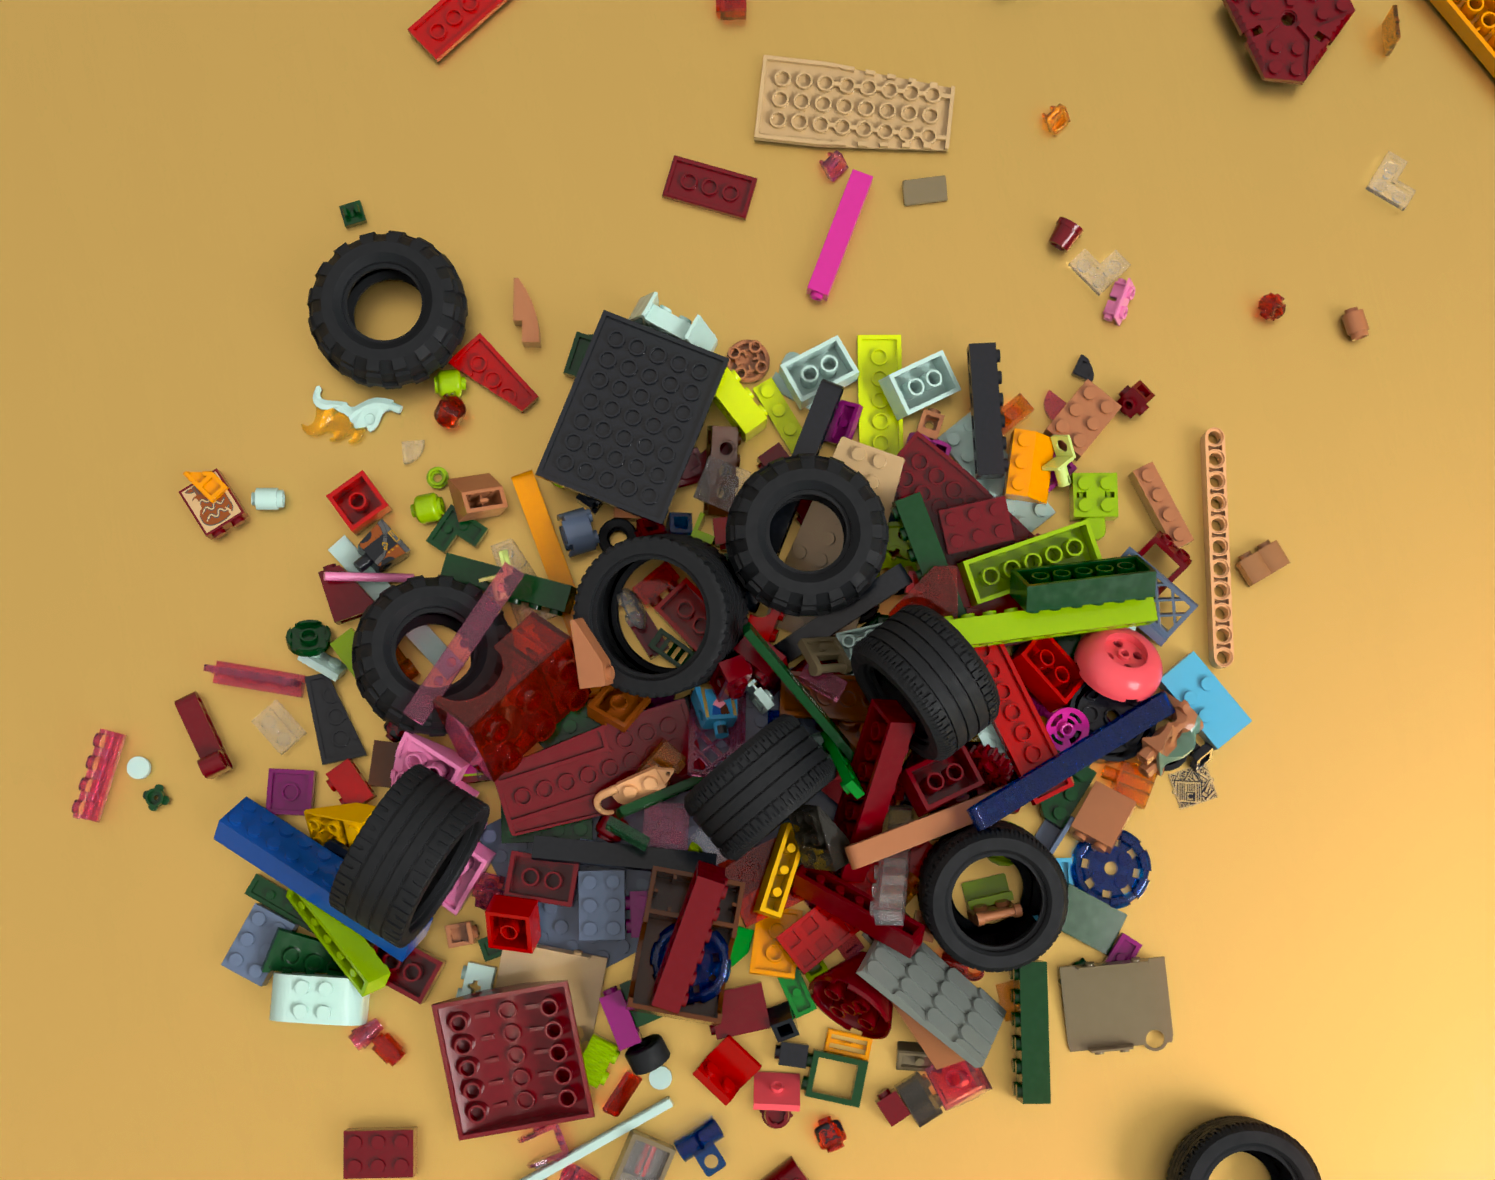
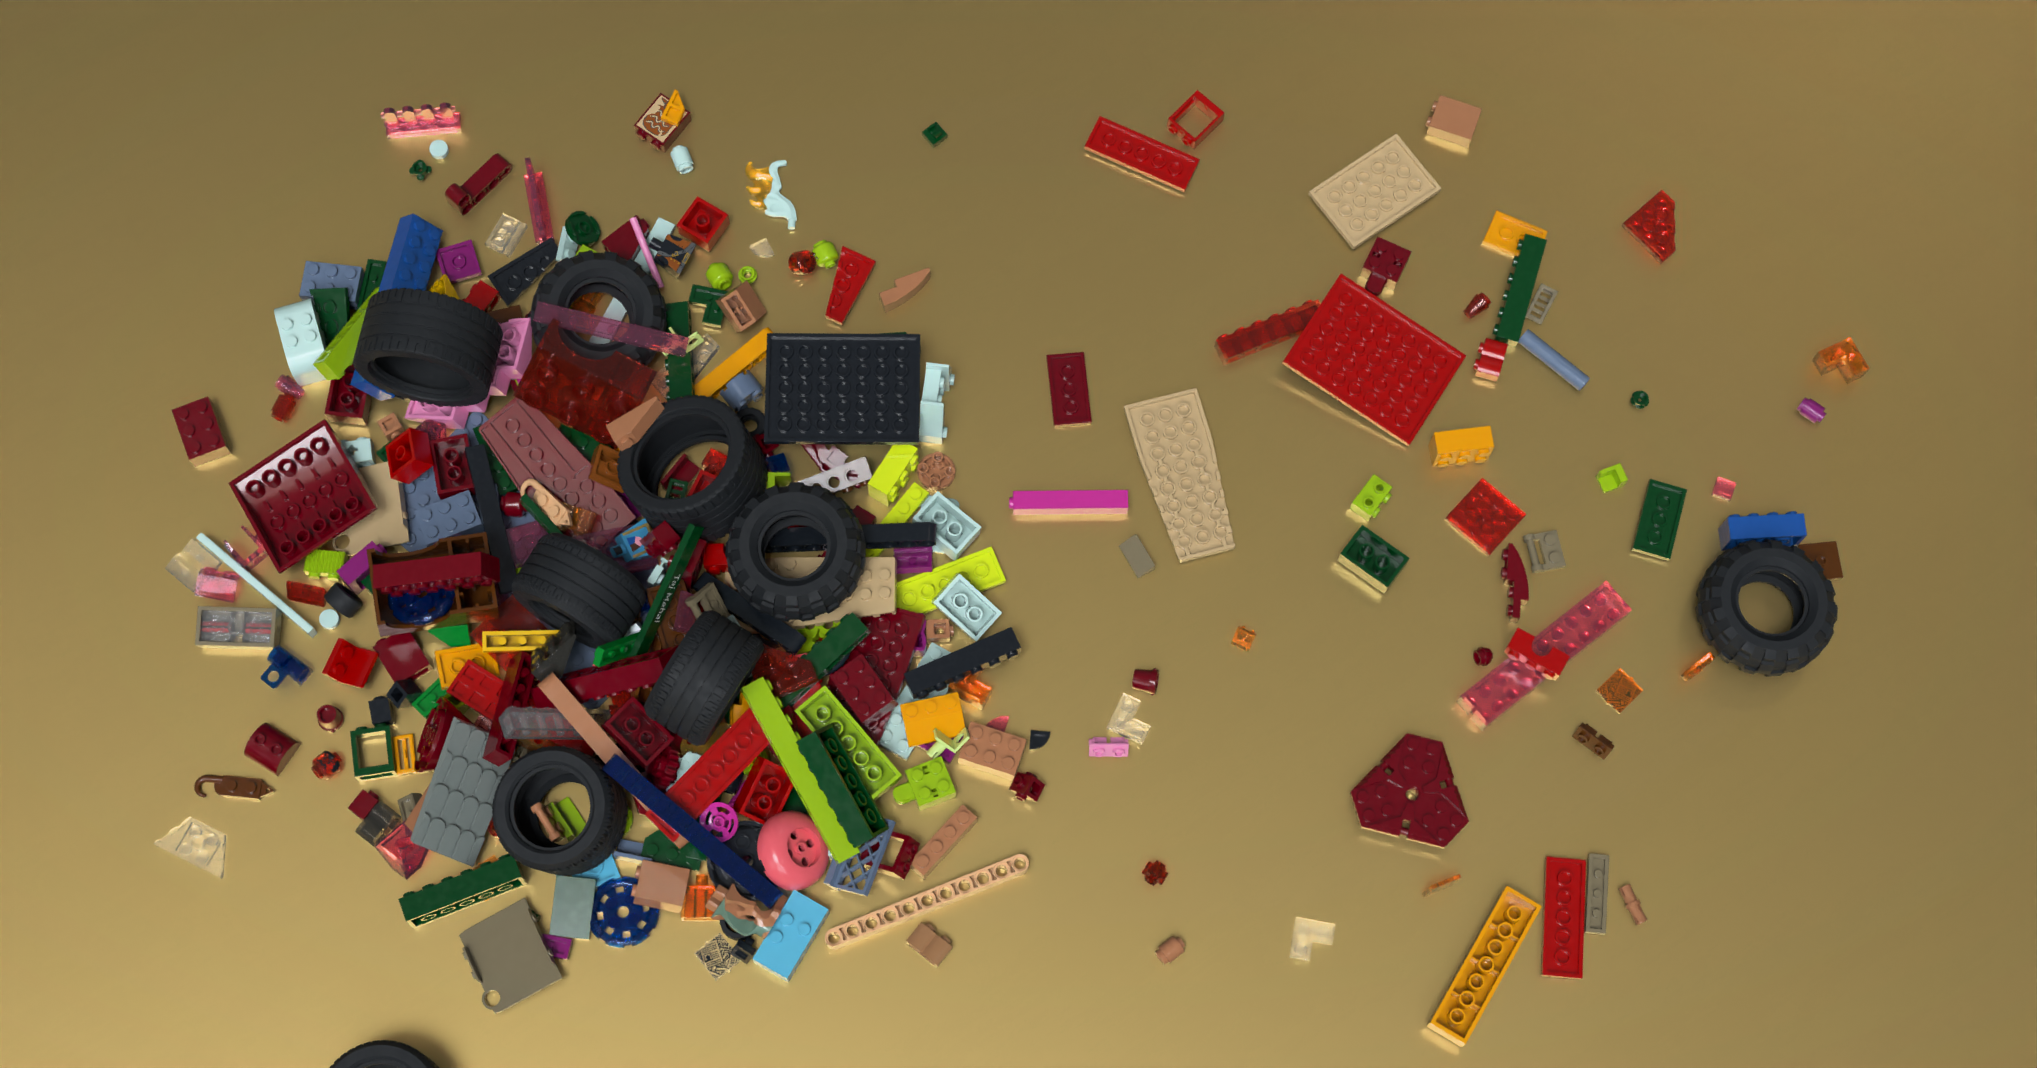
camera: 70 degrees right, 10 degrees down
black tyre [307,230,468,389] -> none
clear green tile [605,816,650,852] -> none
clear dish [617,588,647,629] -> none
clear slope [693,456,752,512] -> none
coral plate [753,1072,800,1112] -> none
clear pink tile [819,150,849,182] -> none

